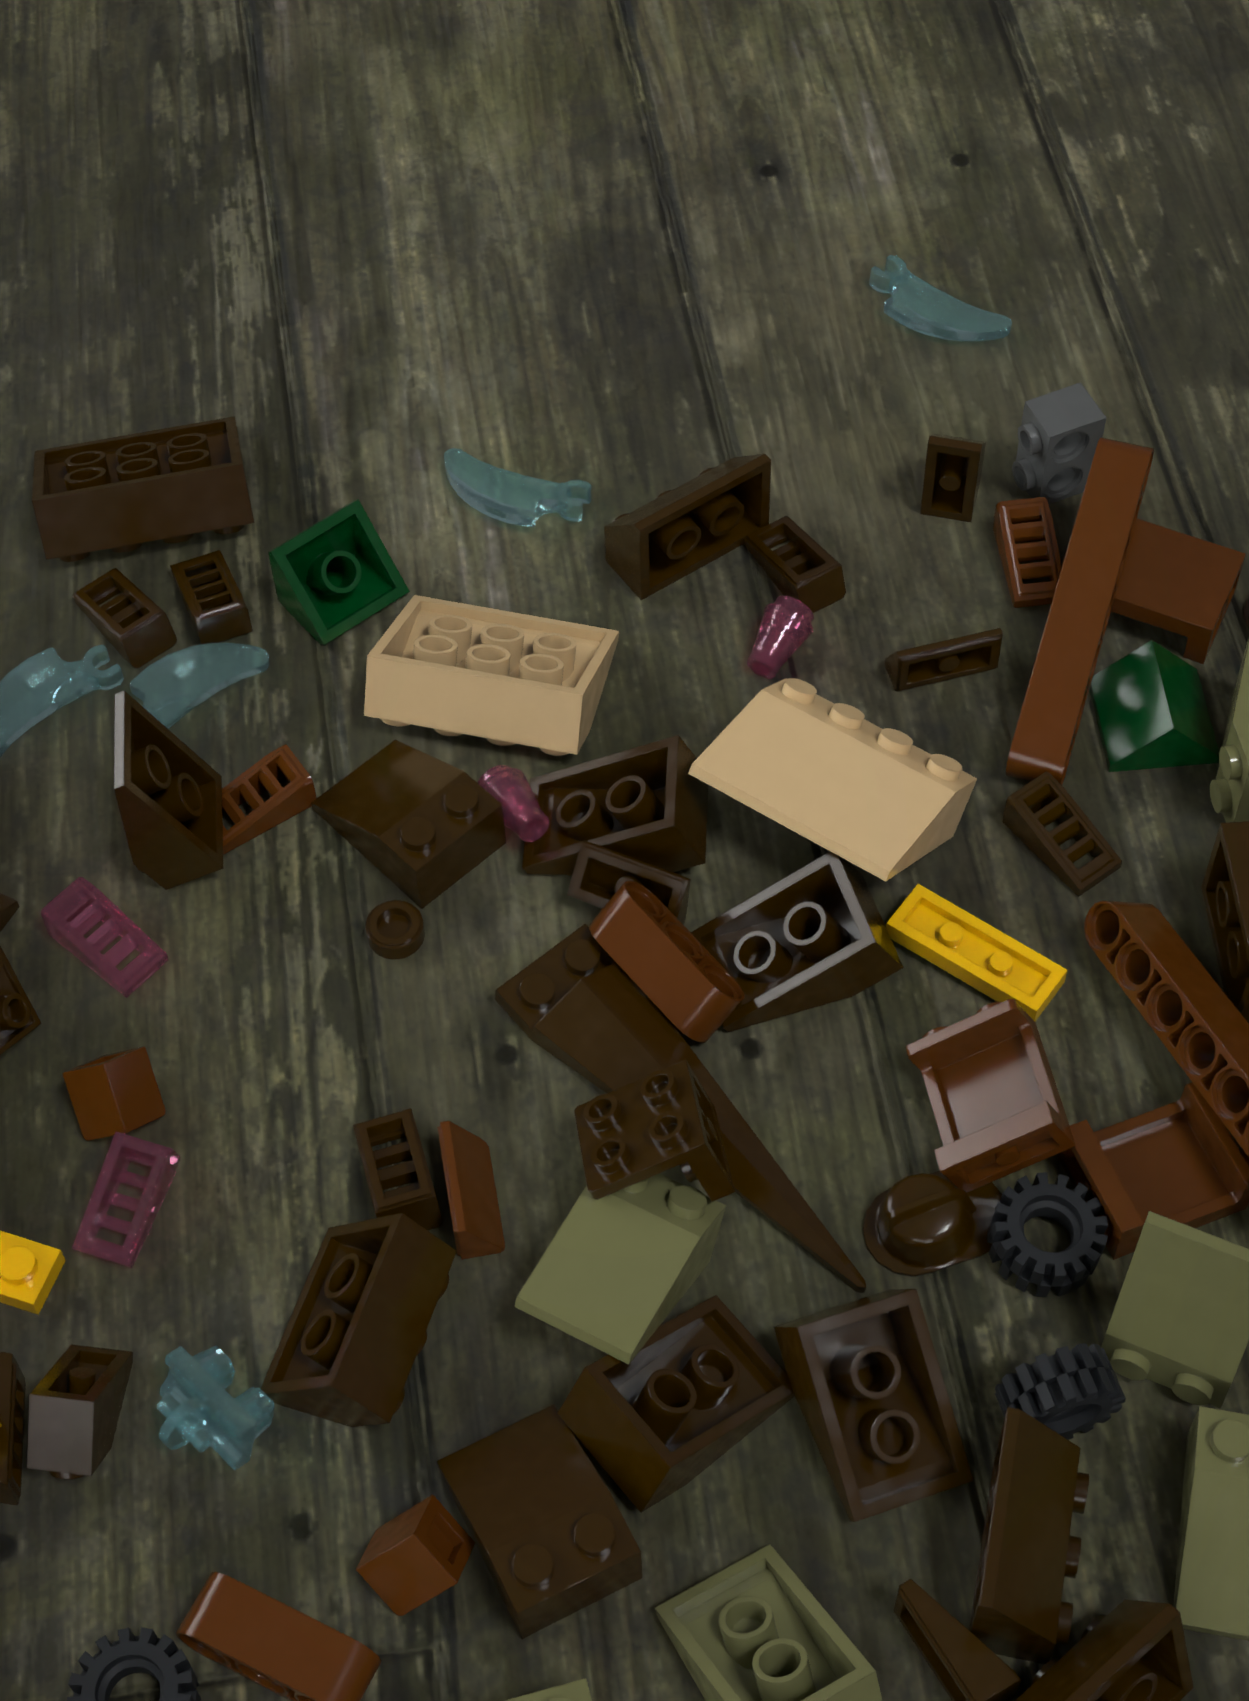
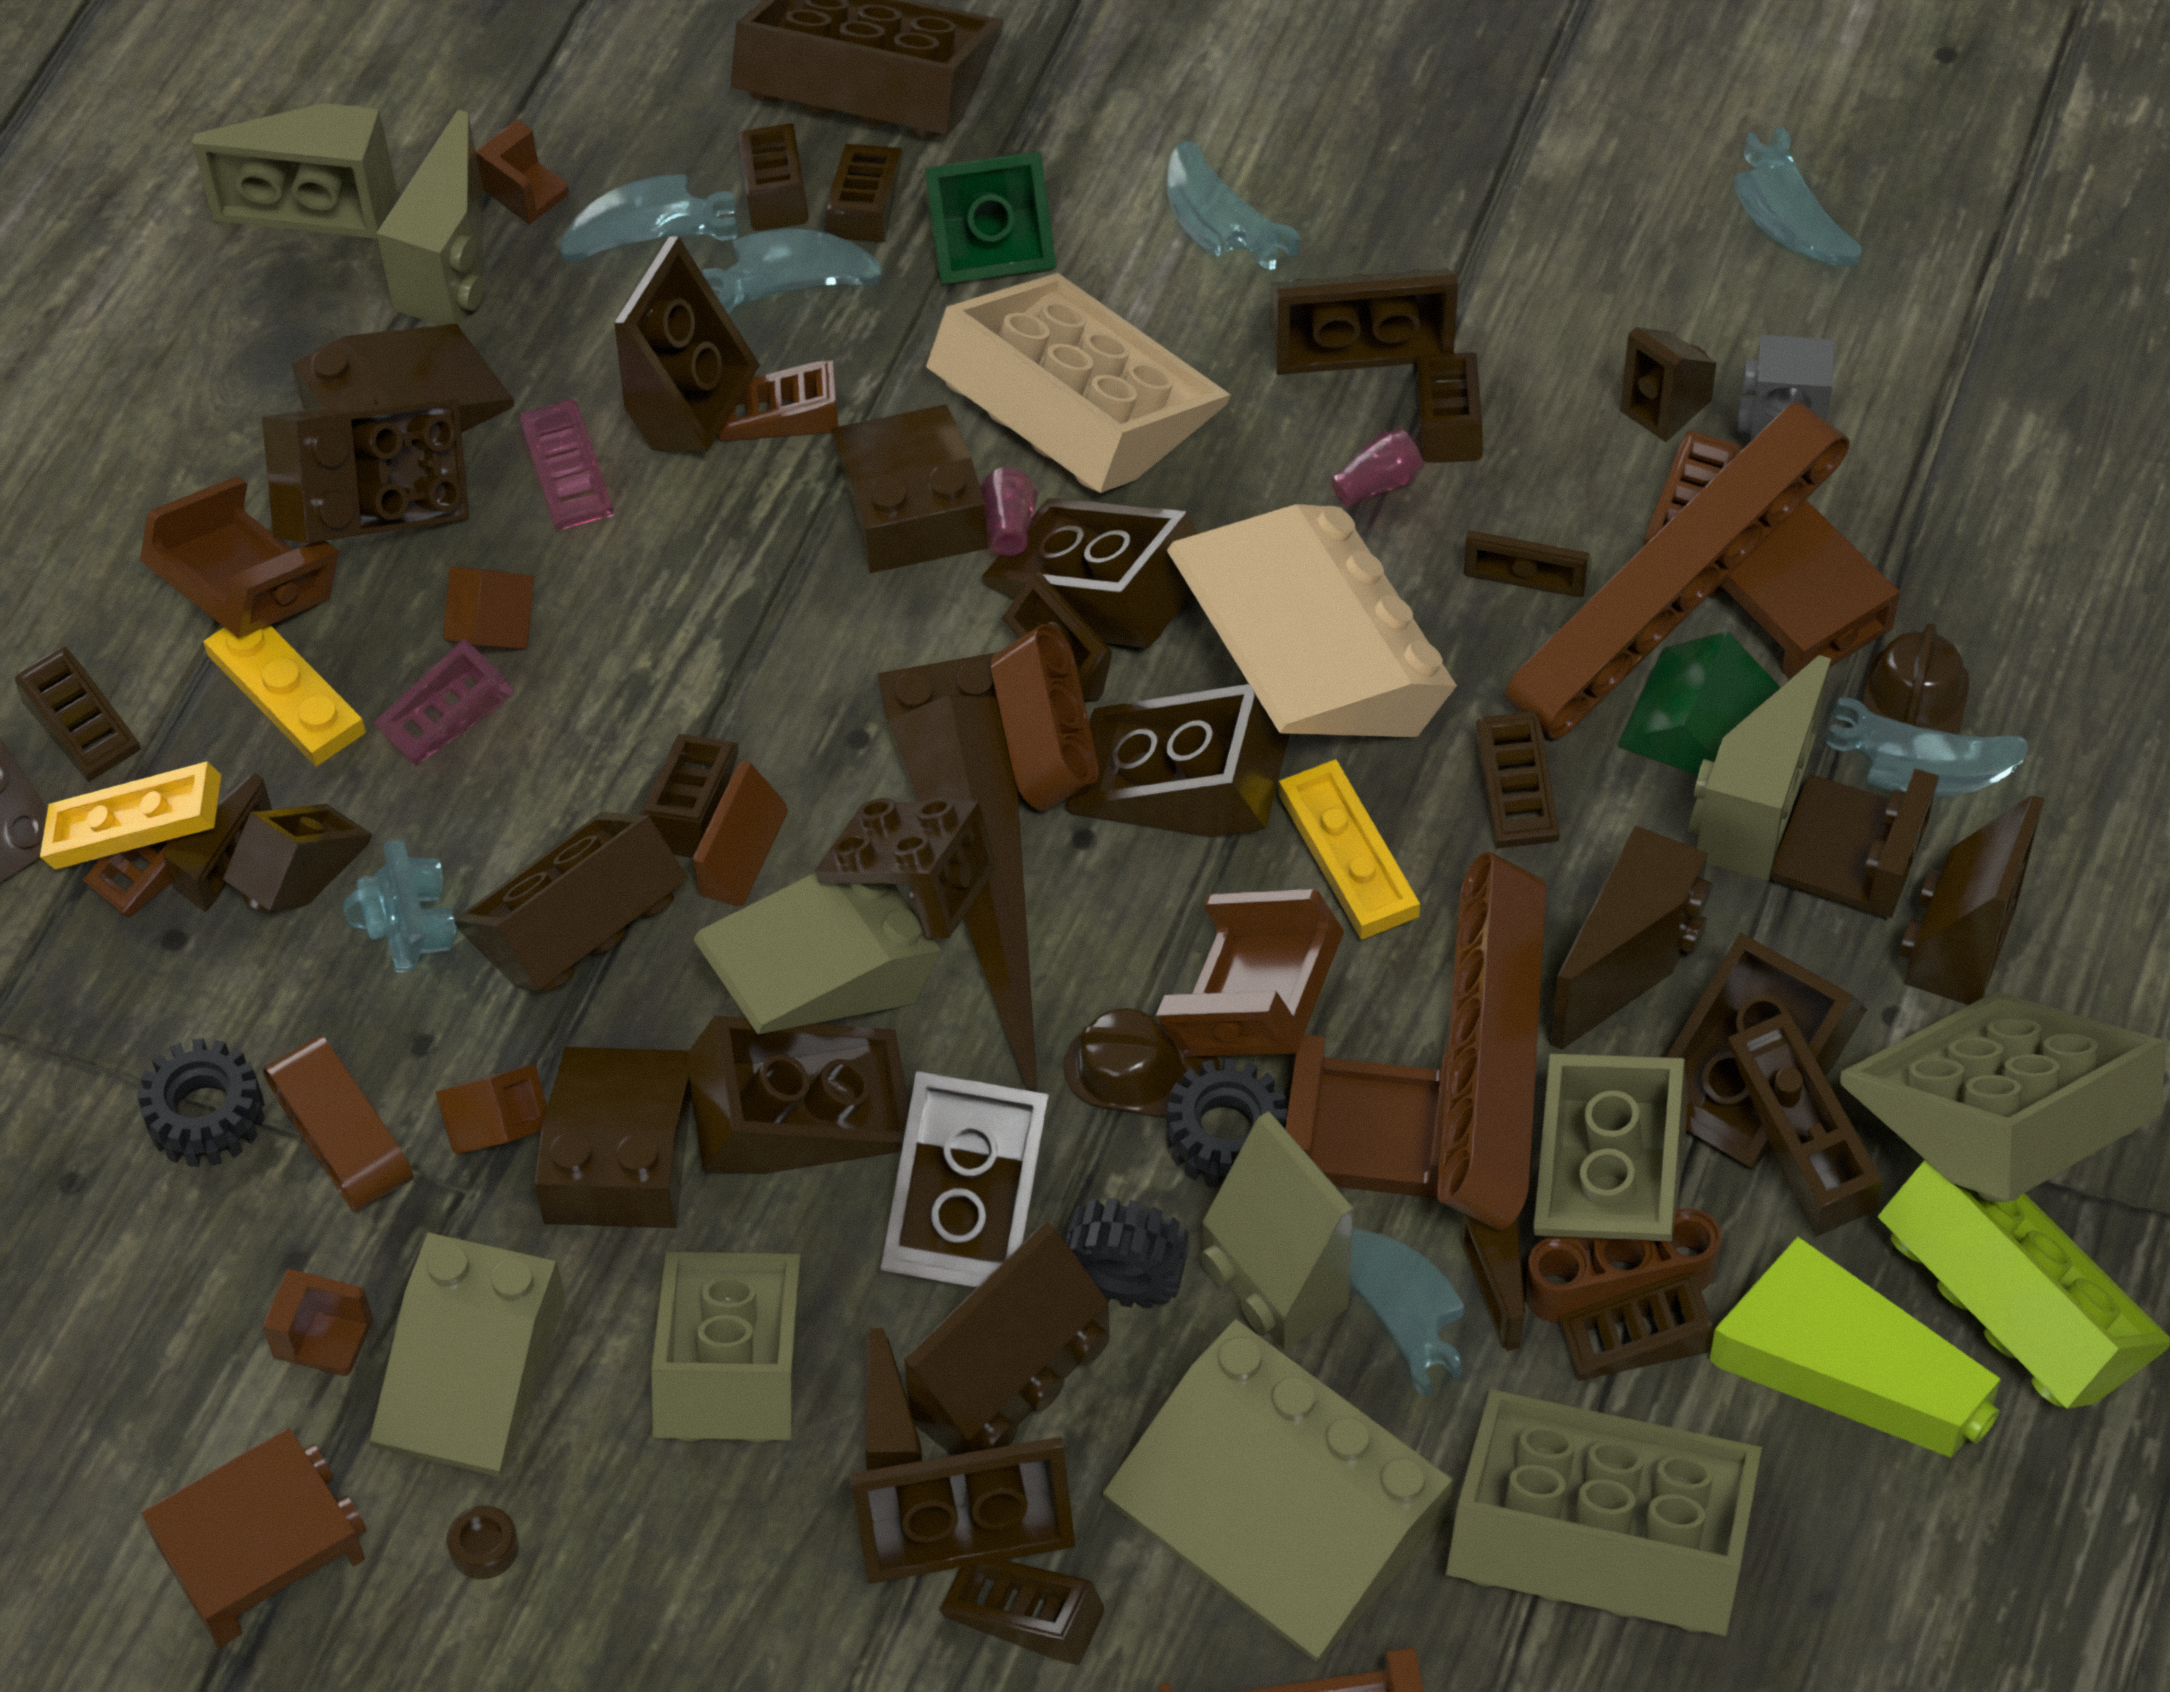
camera: 30 degrees right, 0 degrees up
dark brown tile [365,900,425,959] -> none

